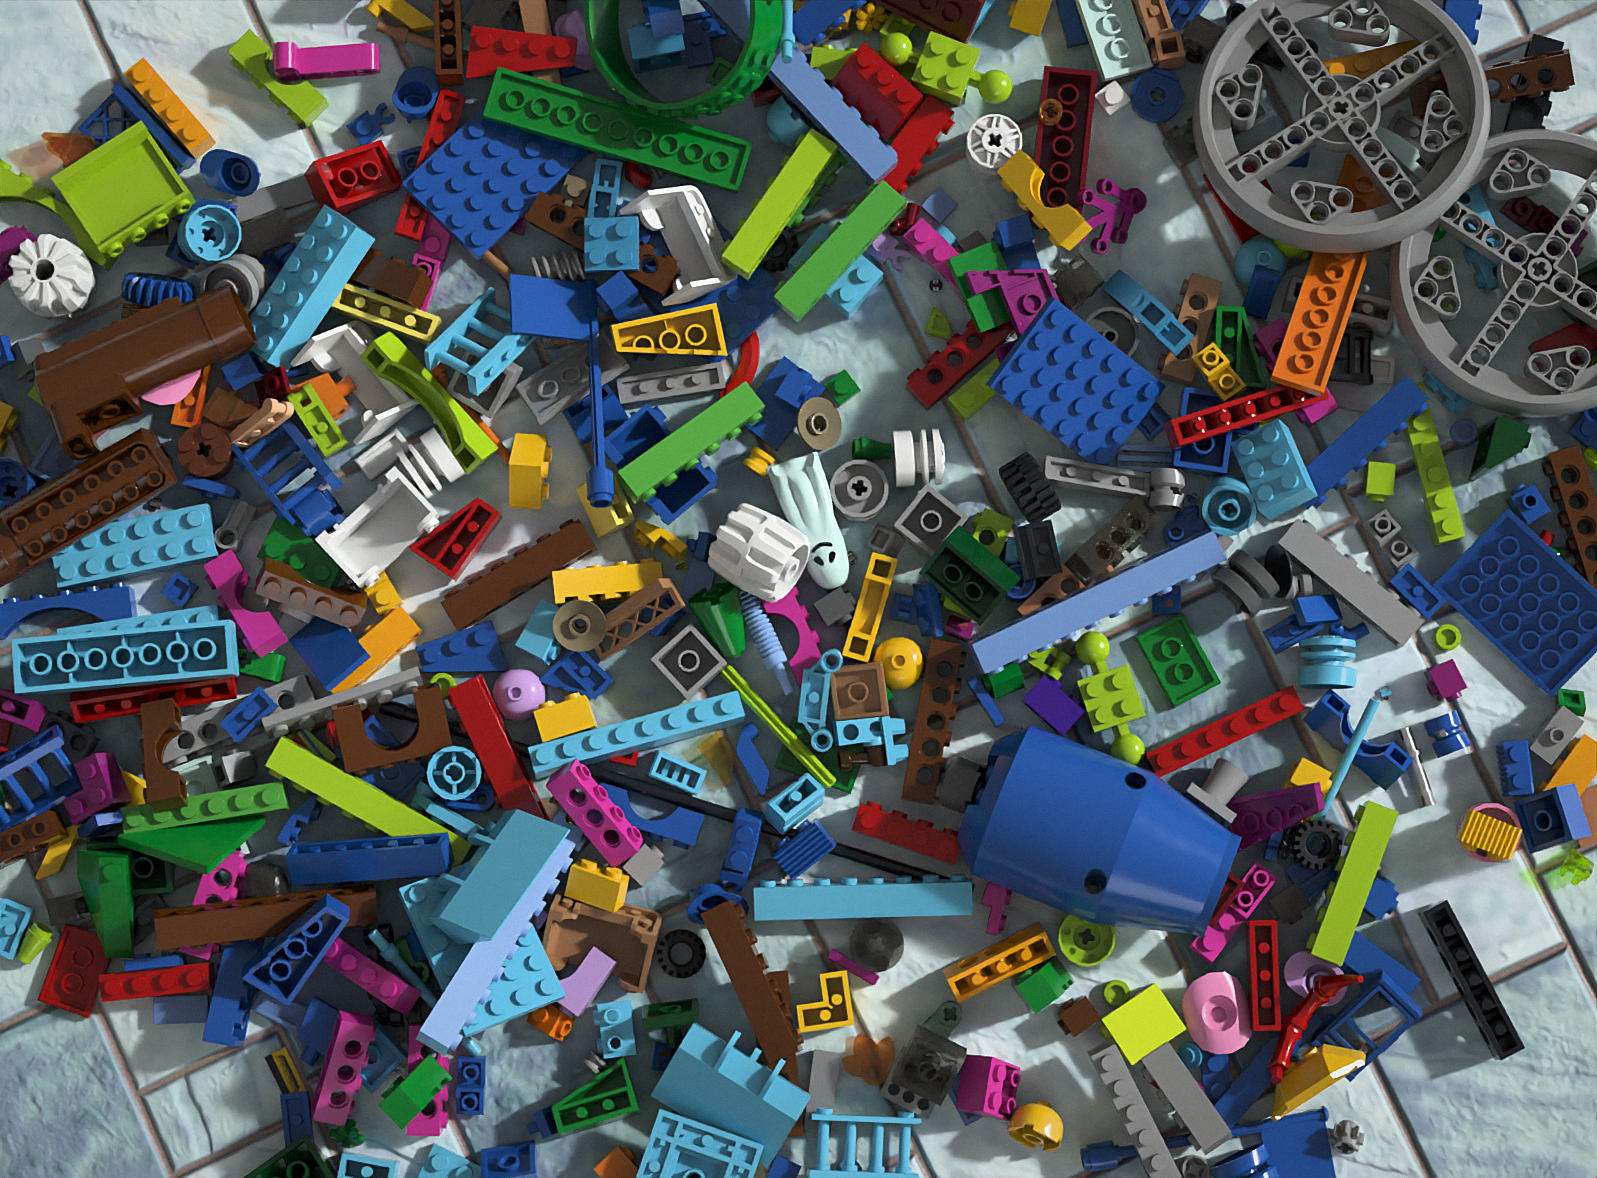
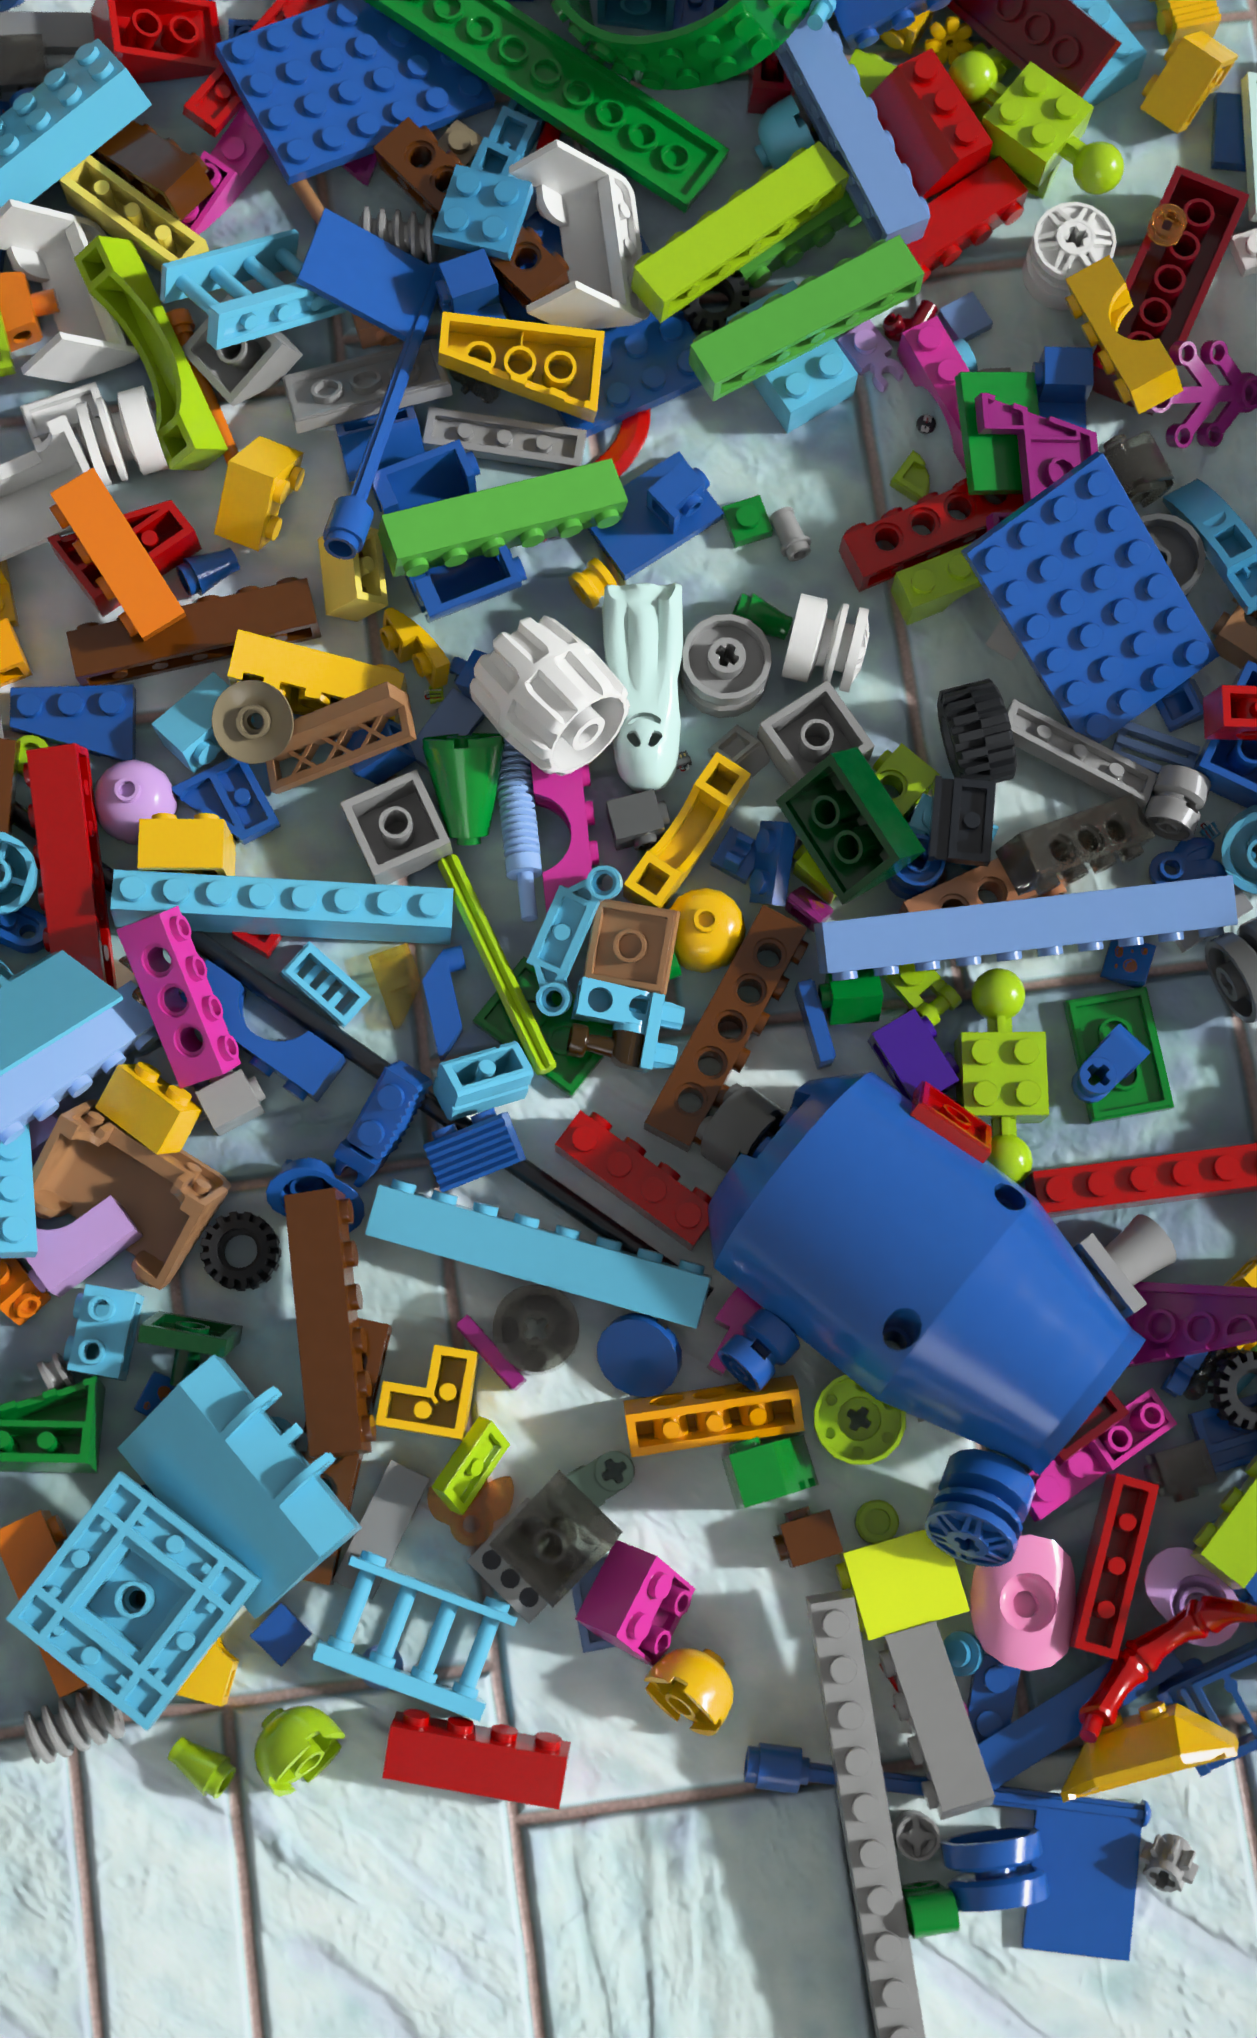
camera: 10 degrees right, 5 degrees down
dark tan dish [796,397,842,450] -> none
none -> orange brick [49,468,186,642]
none -> blue cone [176,547,240,596]
none -> lime plate [431,1416,510,1515]
none -> blue tile [597,1313,682,1397]
none -> blue wheel [717,1308,800,1392]
none -> light grey pin [769,507,811,561]
none -> red tile [910,1081,992,1163]
none -> blue wheel [924,1449,1036,1567]
none -> blue piece [1071,1023,1151,1103]

